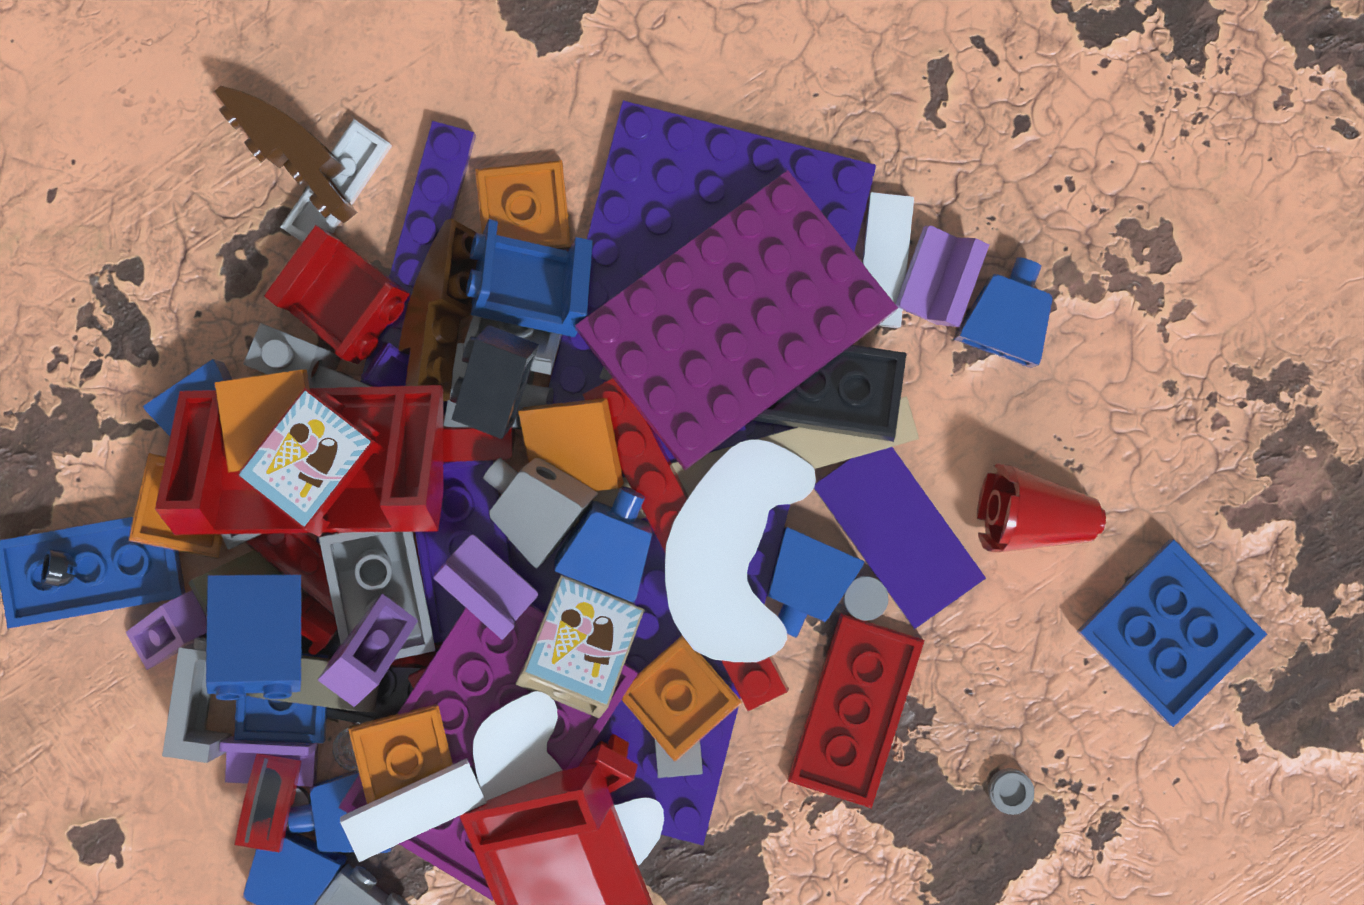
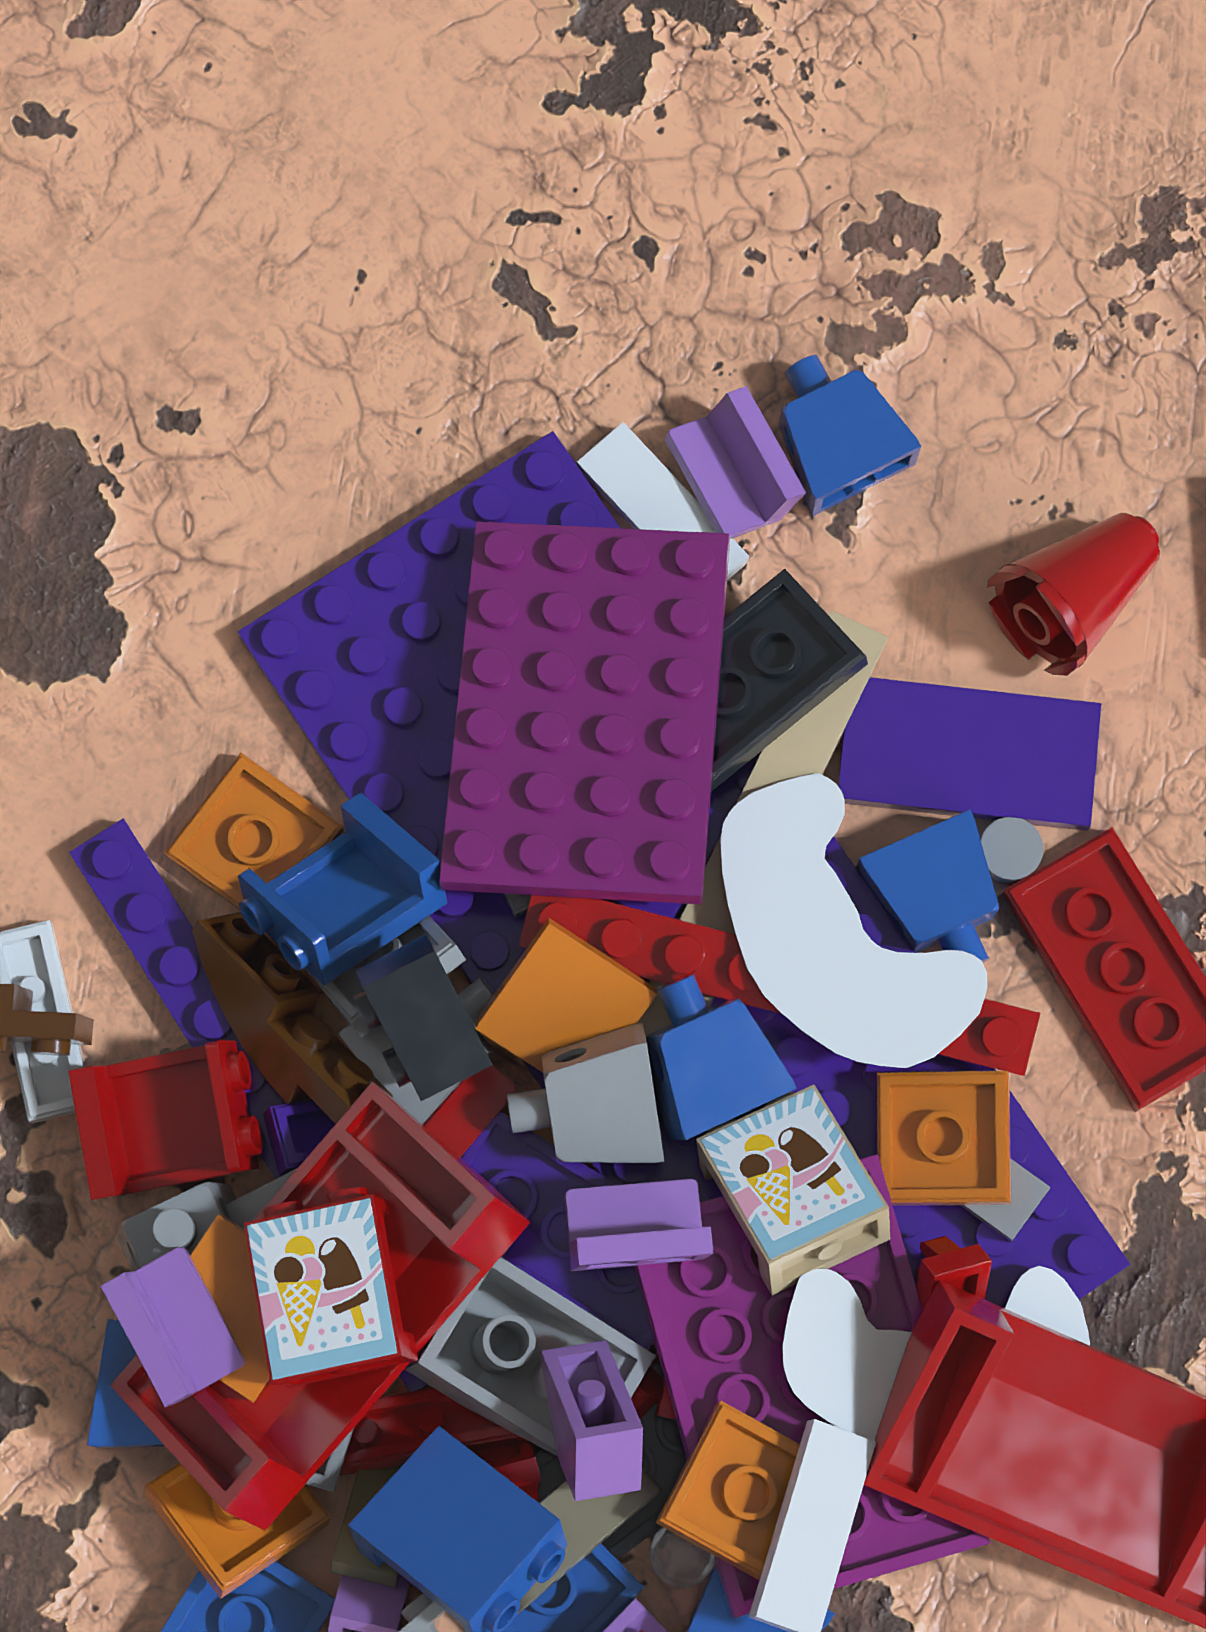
camera: 50 degrees left, 10 degrees down
none -> medium lavender panel [101,1247,246,1407]

